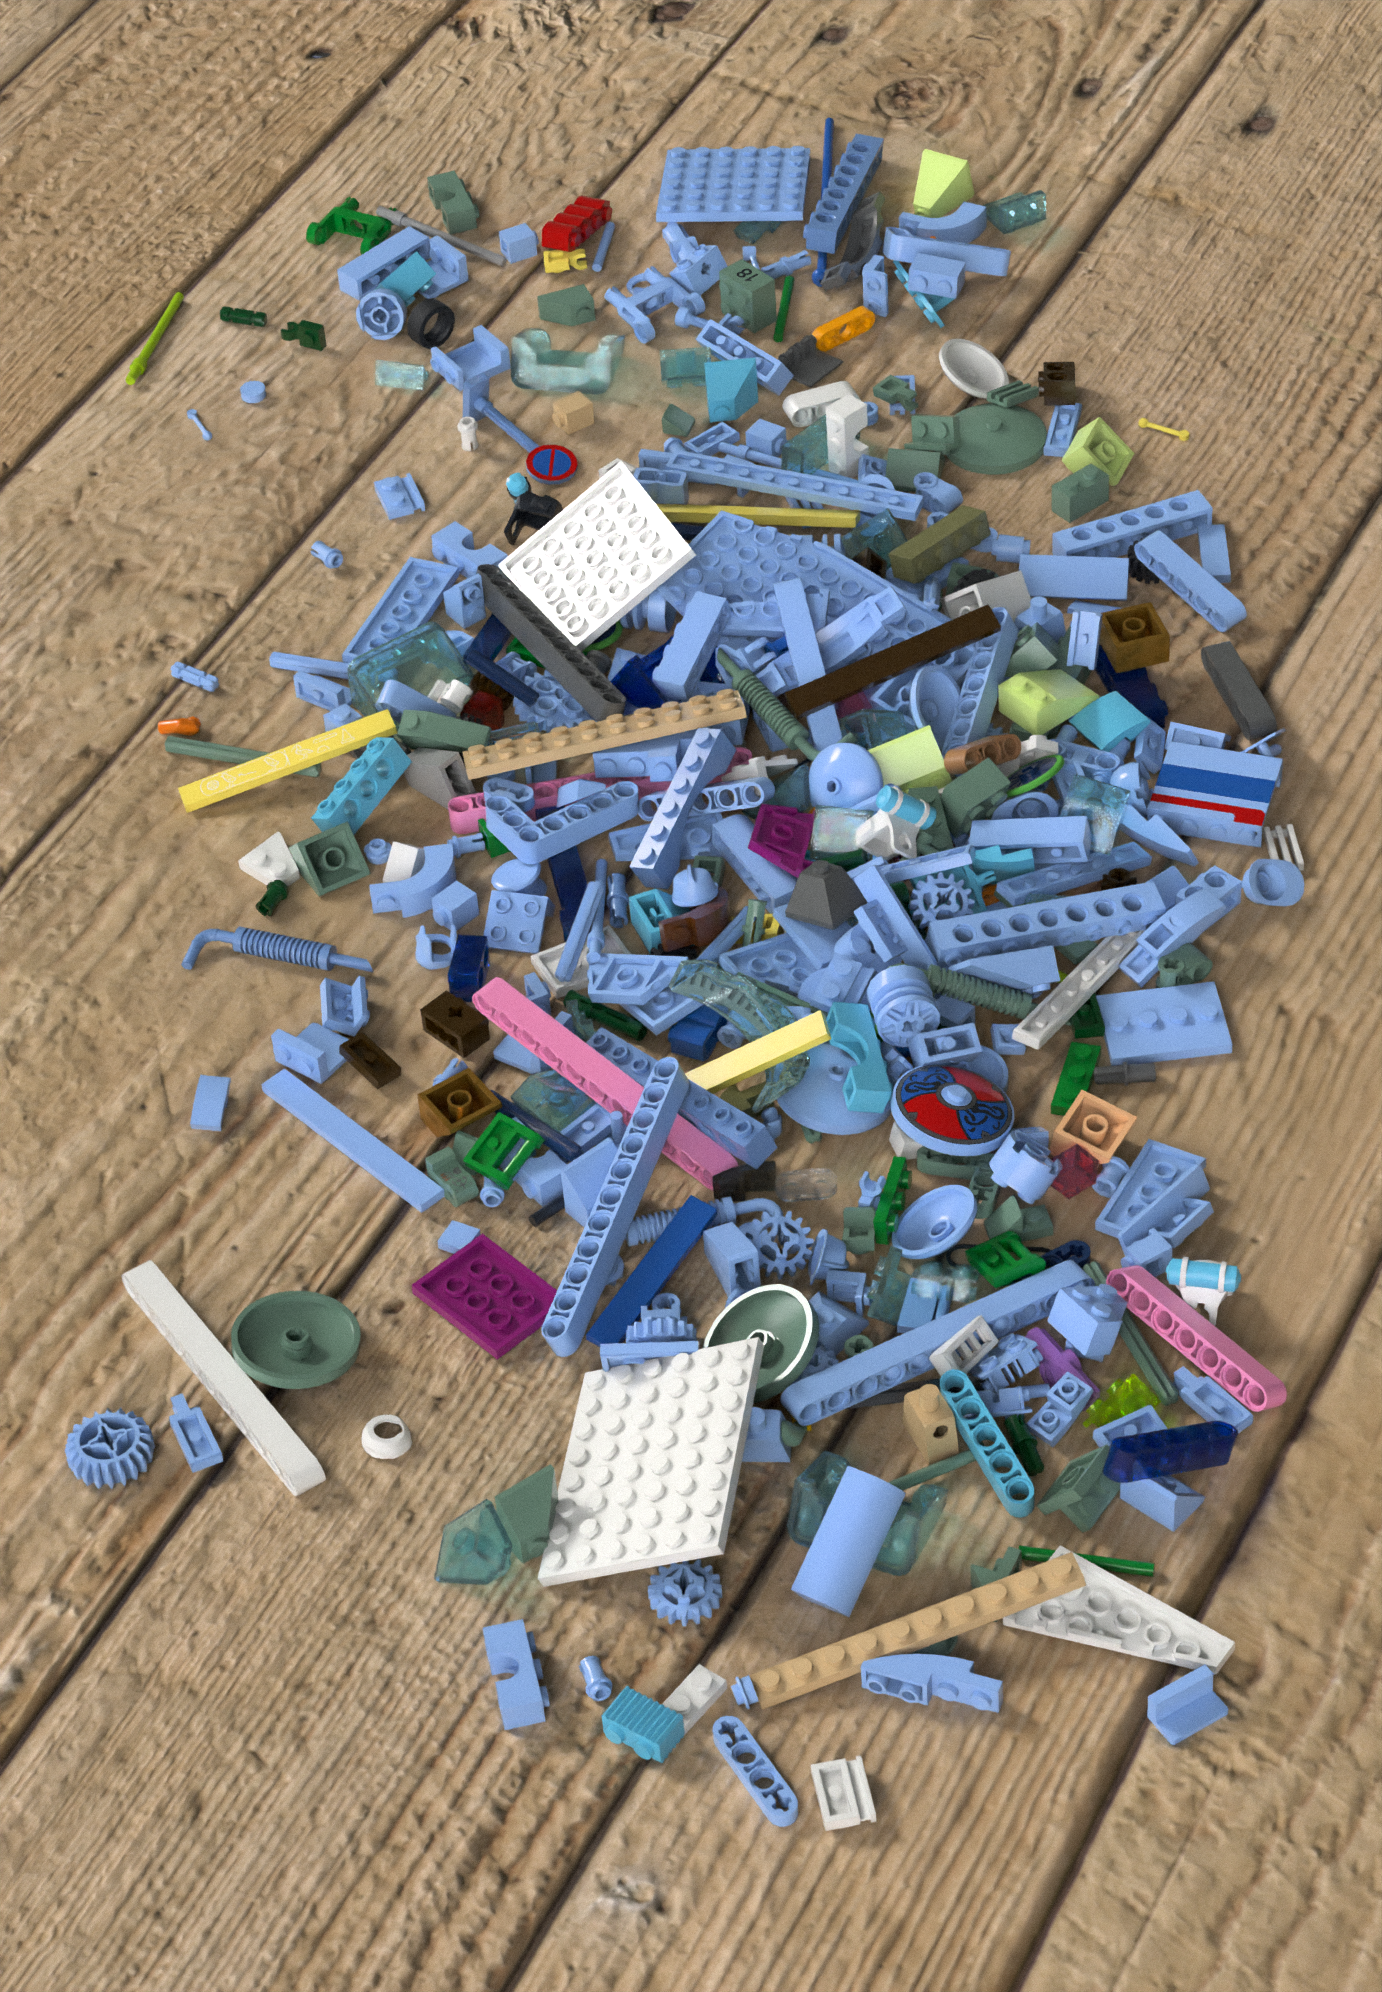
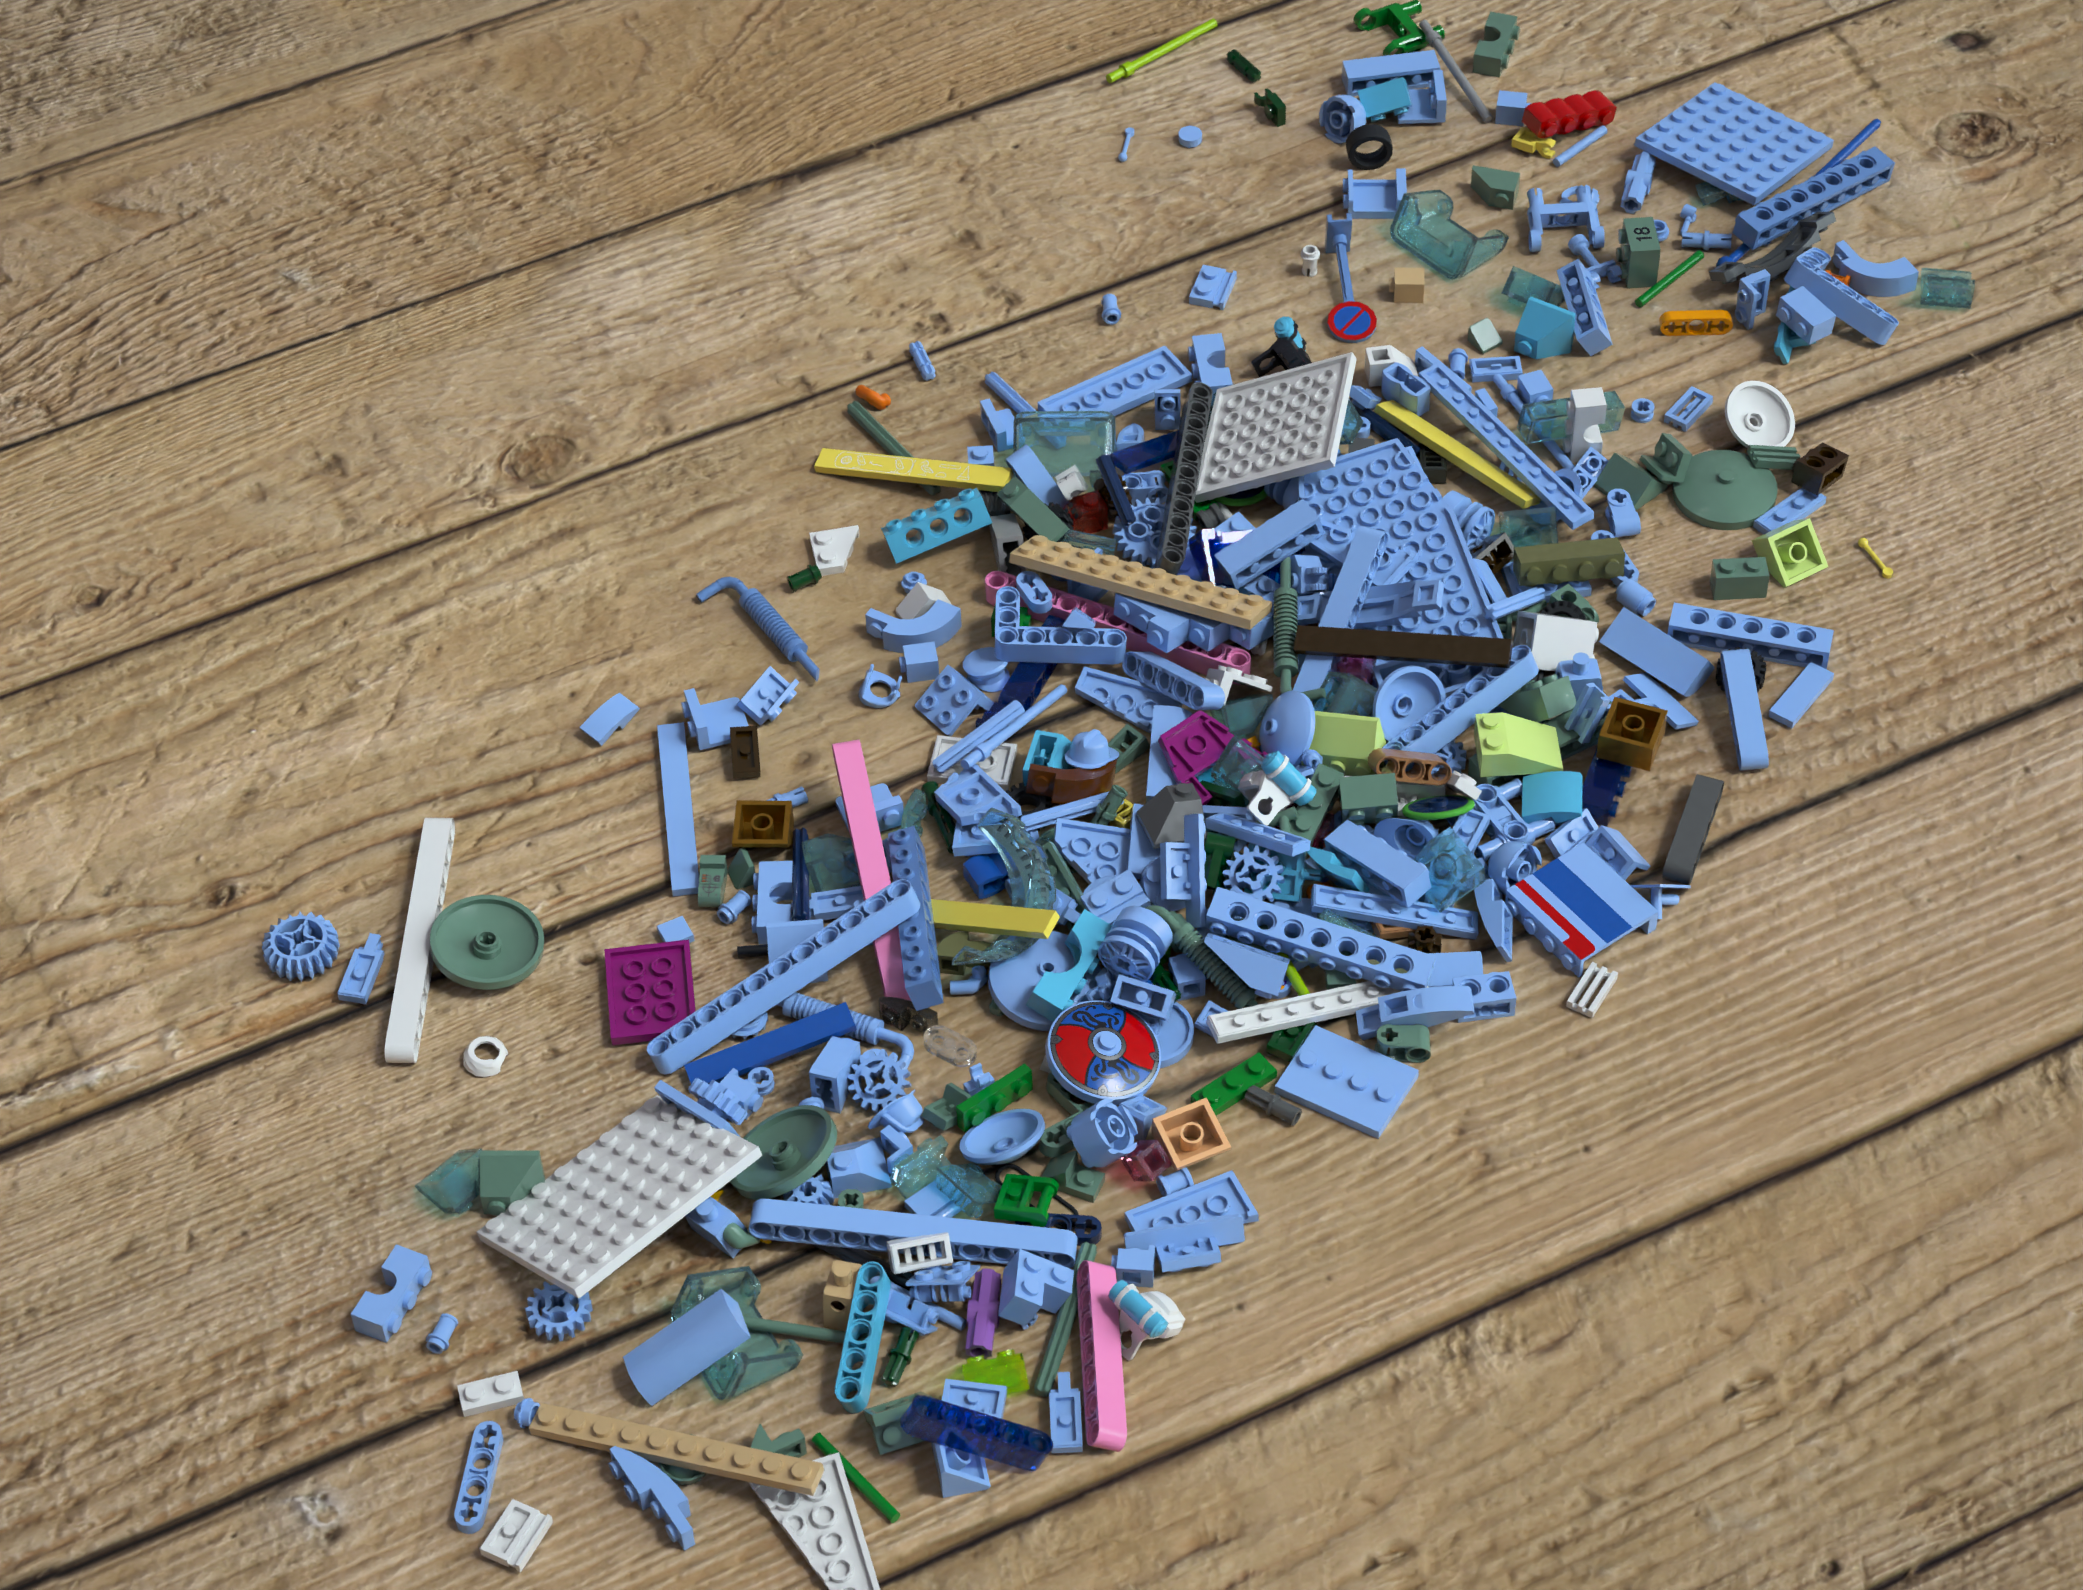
camera: 35 degrees right, 5 degrees up
sand green slope [289,821,371,896] -> none
clear light blue hinge [375,360,429,391] -> none
dark brown brick [420,990,490,1058] -> none
light blue pin [447,833,485,858] -> none
clear blue brick [447,934,490,1002] -> none
green plate [463,1112,545,1190] -> none
light blue bracket [524,972,551,1015] -> none
medium azure brick [602,1686,685,1763] -> none
medium blue pin [606,873,629,928] -> none
medium blue arch [629,728,736,889] -> none
light blue brick [669,244,728,296] -> none
dark grey hinge [778,335,843,388] -> none
white beam [782,381,860,427] -> none
sand green plate [873,375,919,412] -> none
yellowish green slope [913,149,975,218] -> none
light blue slope [1027,1371,1093,1447] -> none
light blue piece [1241,859,1305,906] -> none

